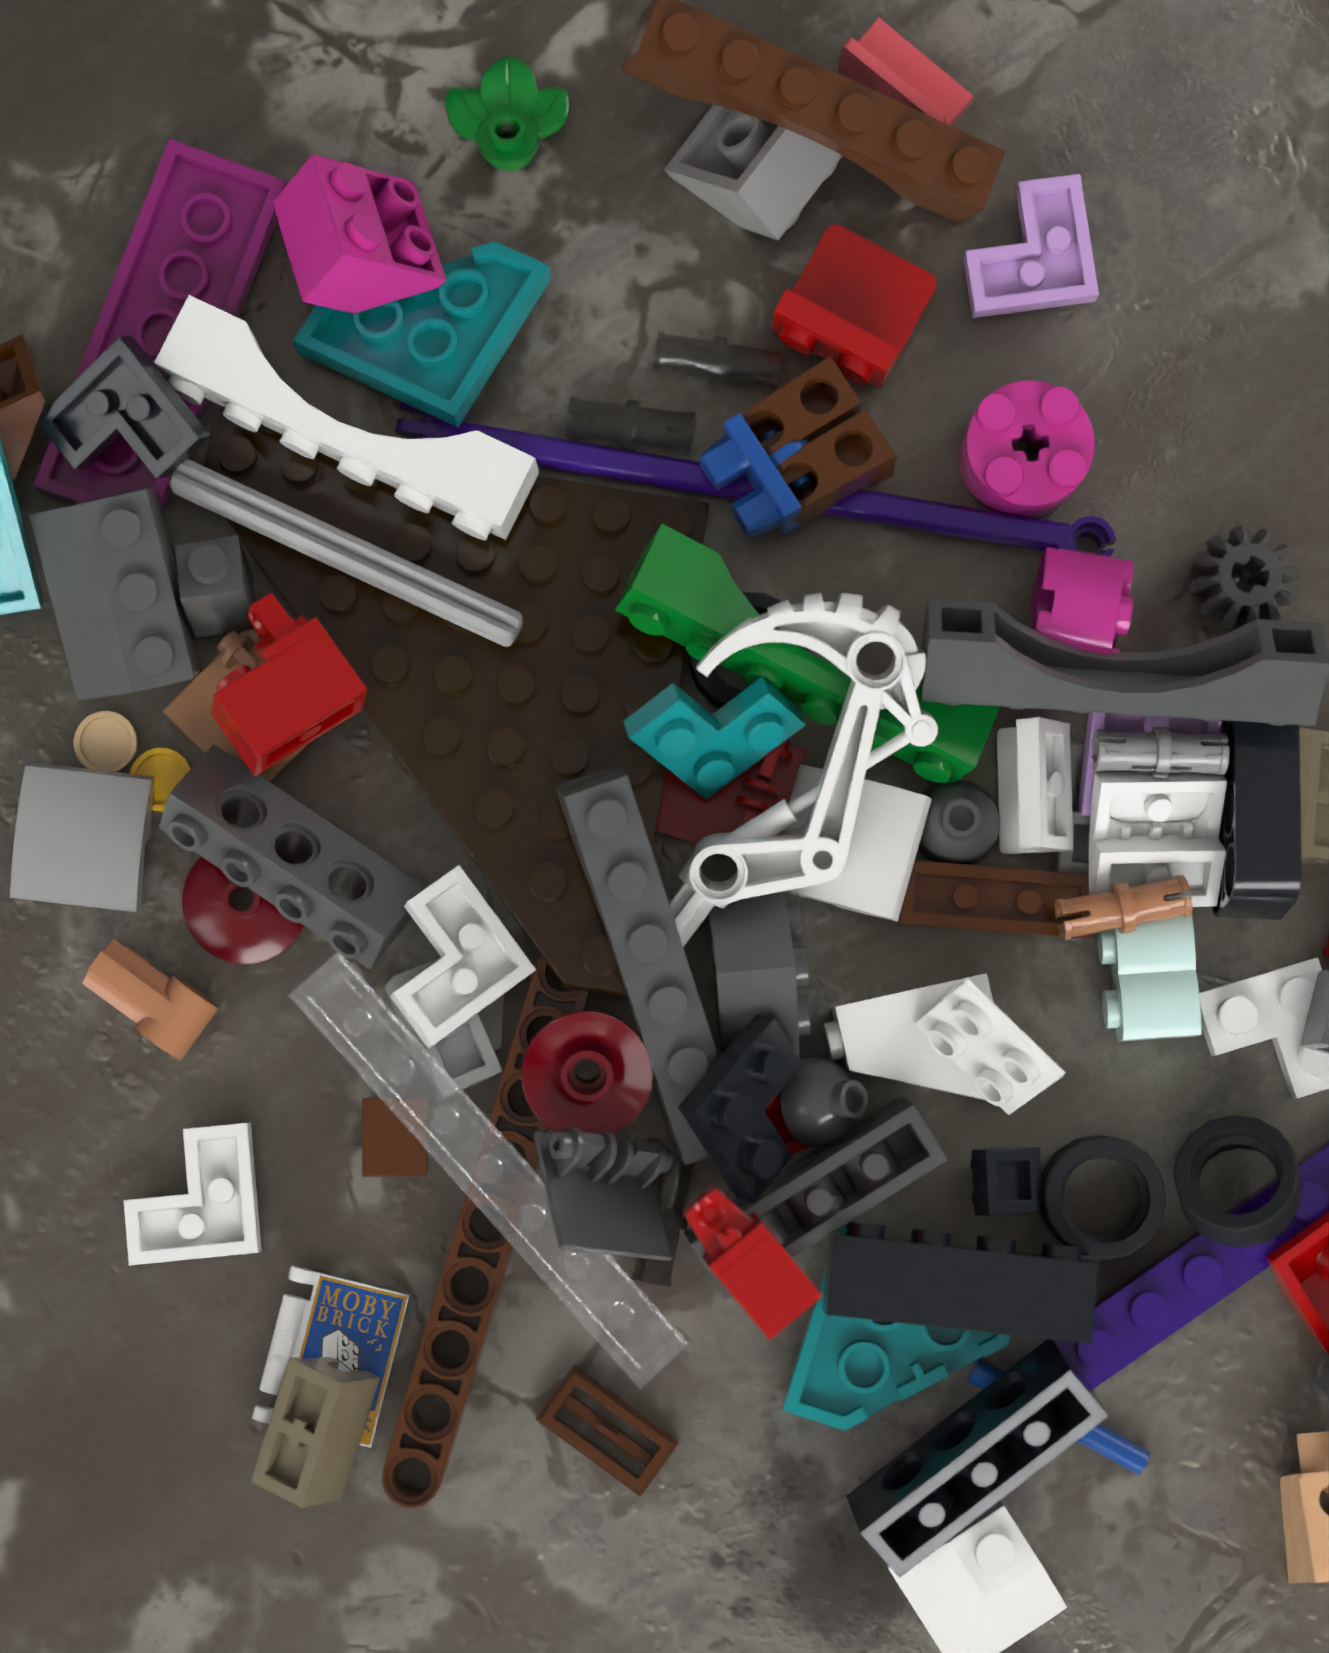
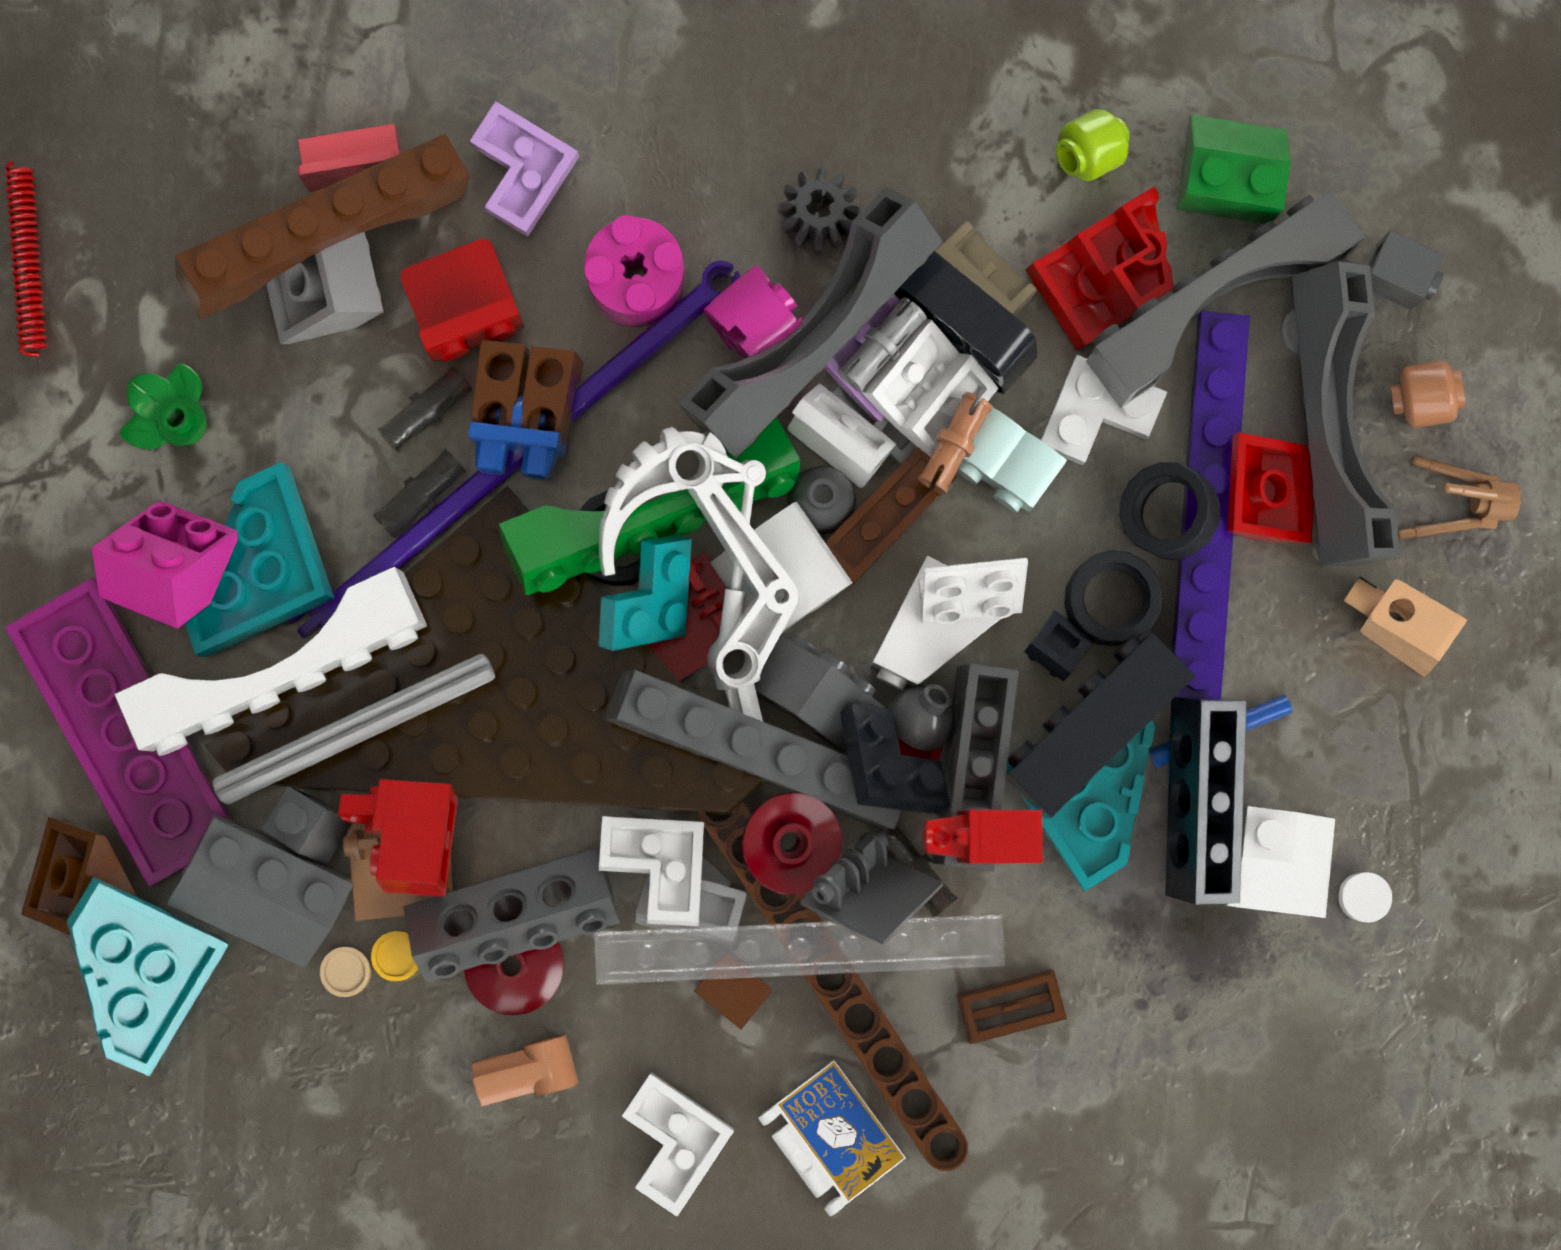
camera: 55 degrees left, 0 degrees up
light grey slope [10,762,154,912] -> none
black plate [38,336,210,479] -> none
dark tan hinge [251,1357,380,1508] -> none

